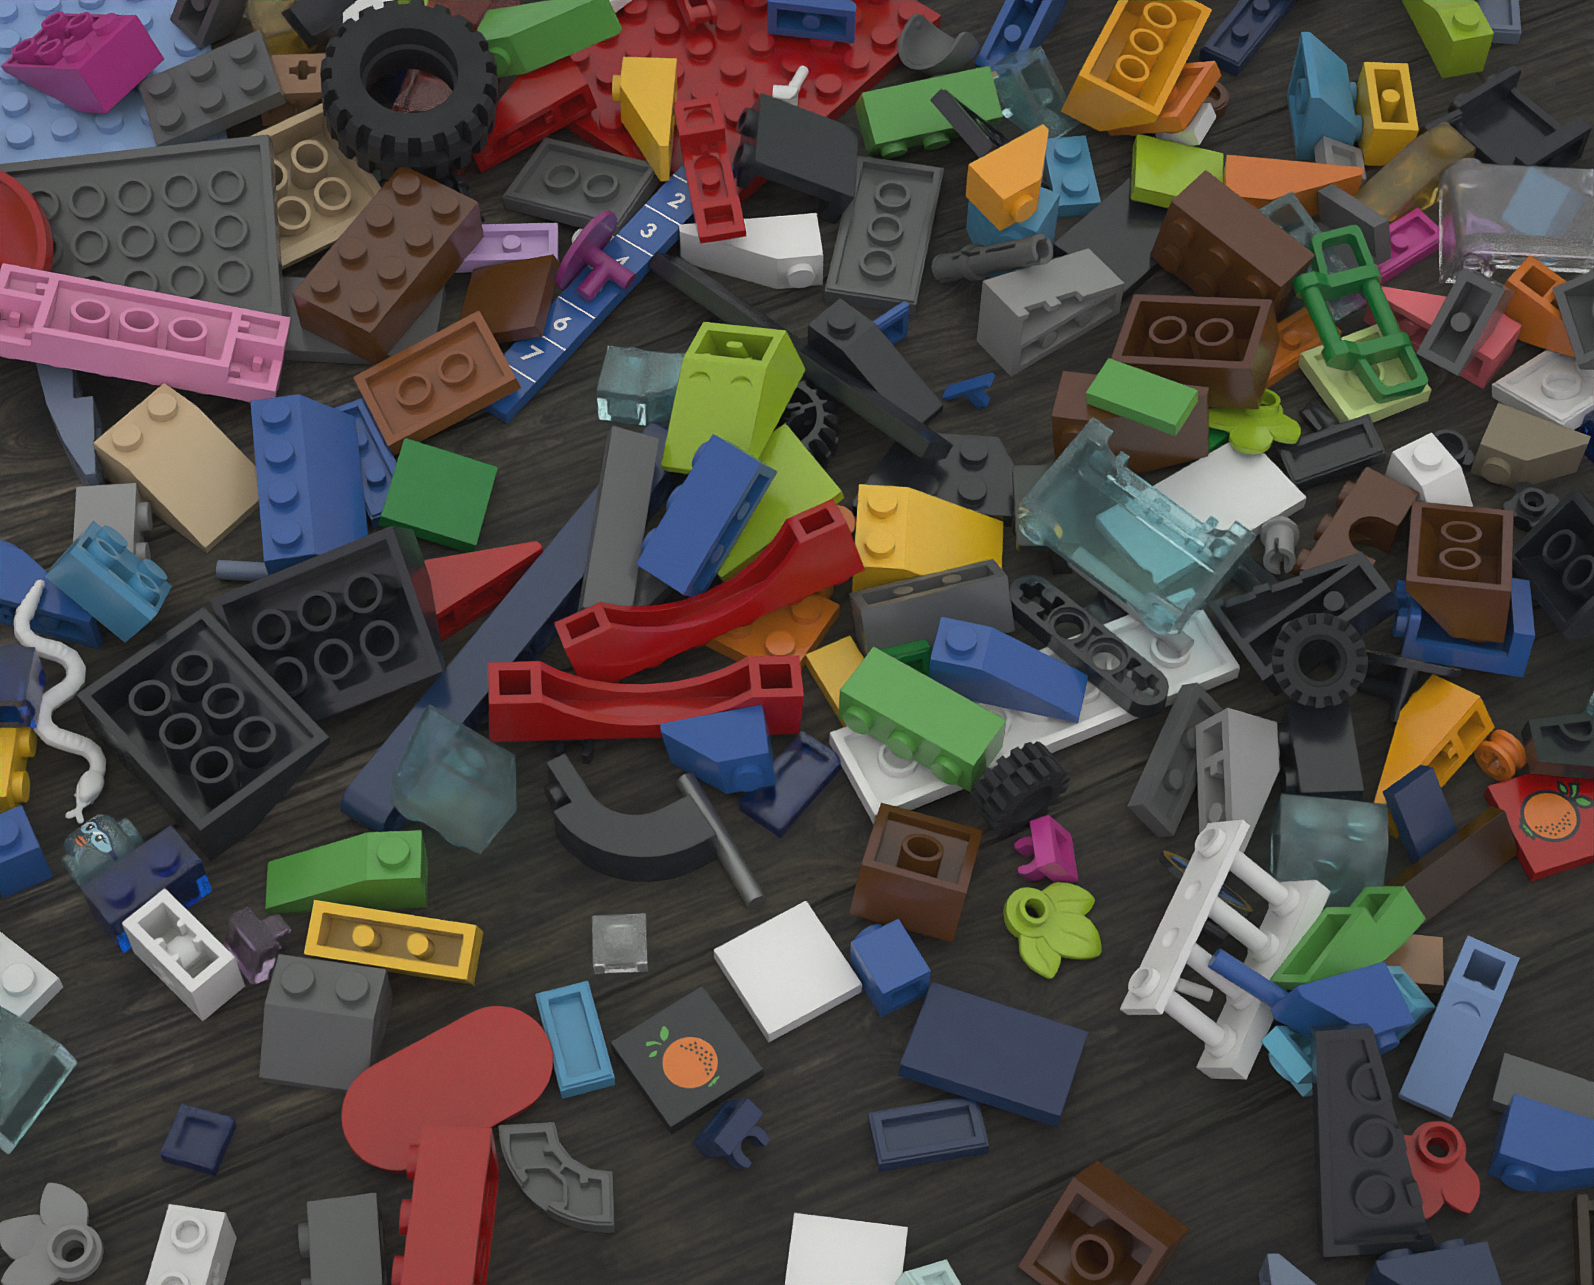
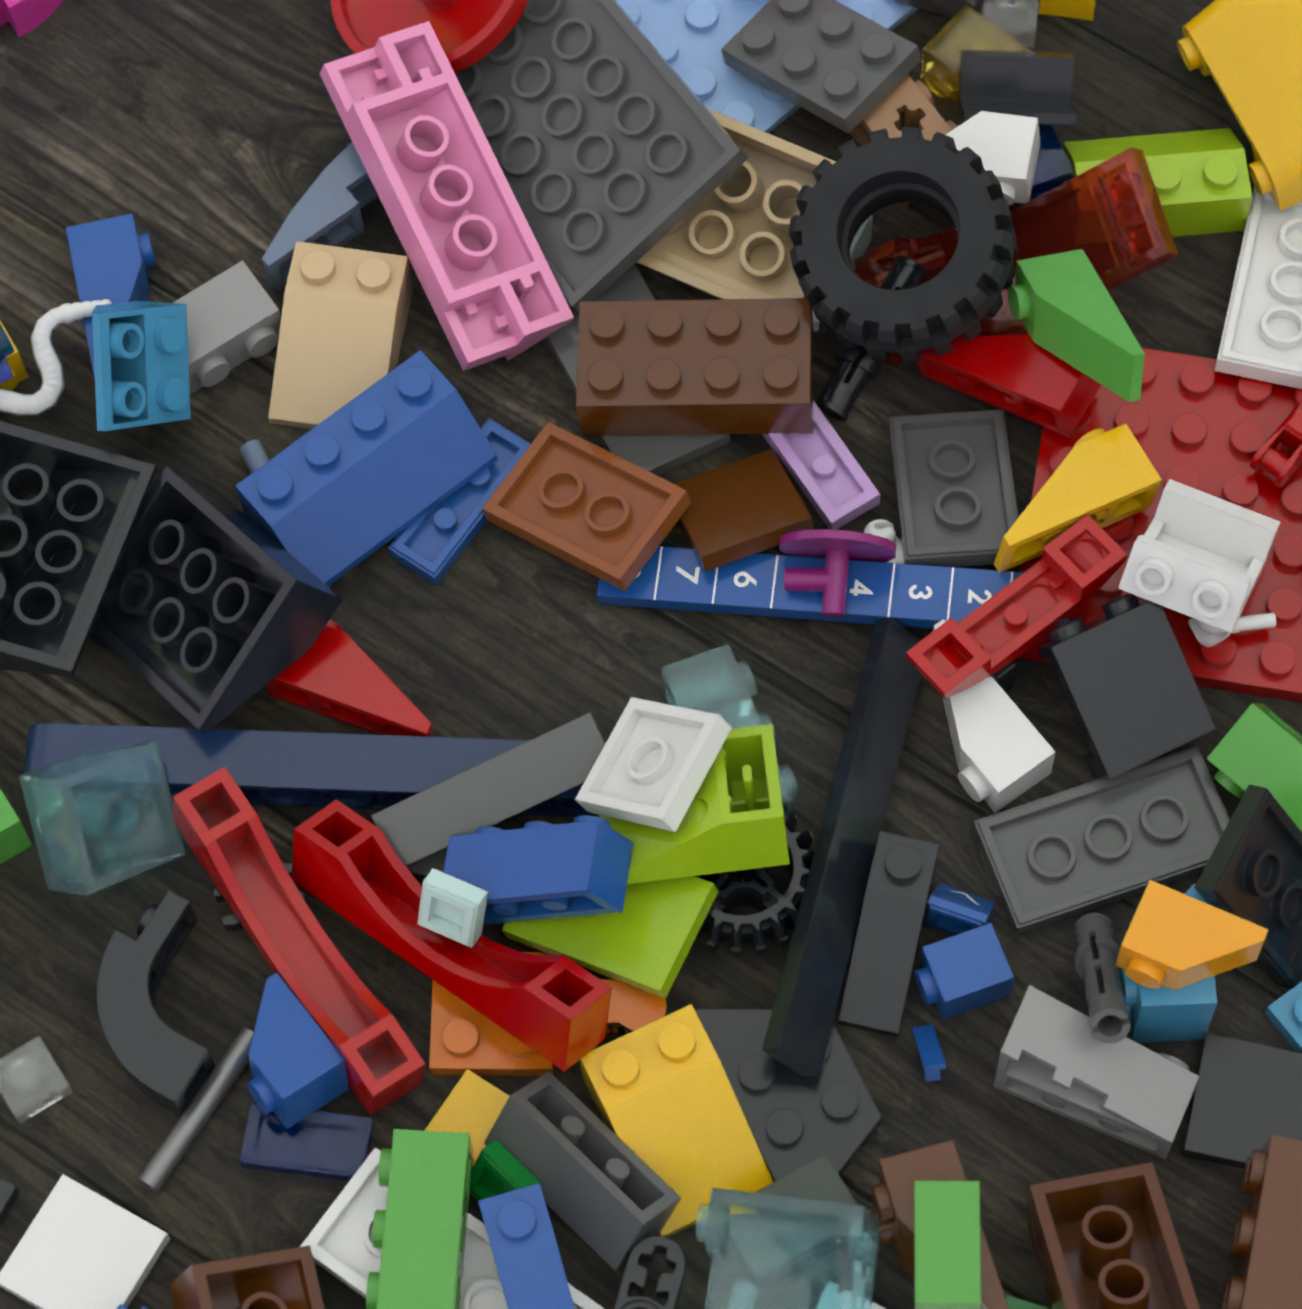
camera: 65 degrees right, 10 degrees up
green tile [378,438,498,553] -> none
none -> light aqua tile [417,868,488,948]
none -> white plate [575,697,732,832]
none -> blue brick [914,923,1014,1021]
none -> white panel [1118,479,1281,633]

